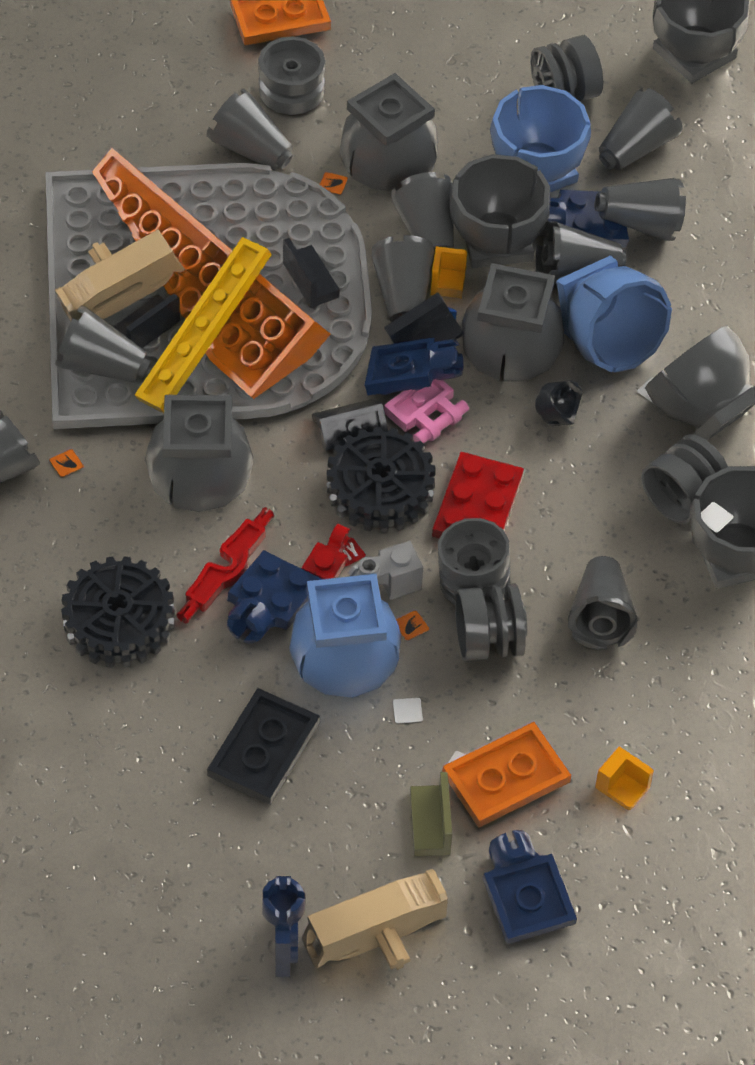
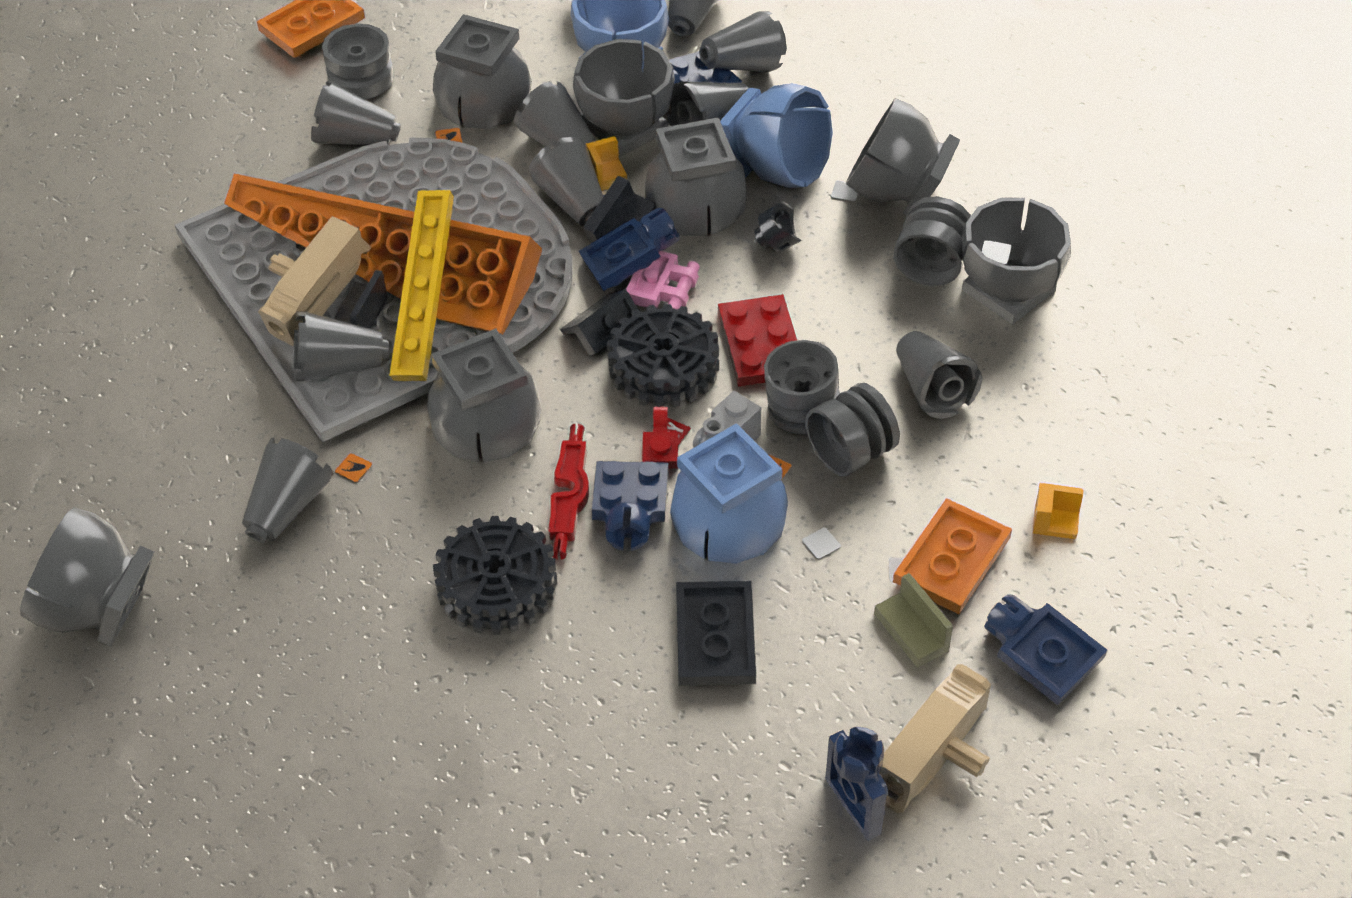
camera: 25 degrees left, 5 degrees down
black panel [283,238,340,308] -> none

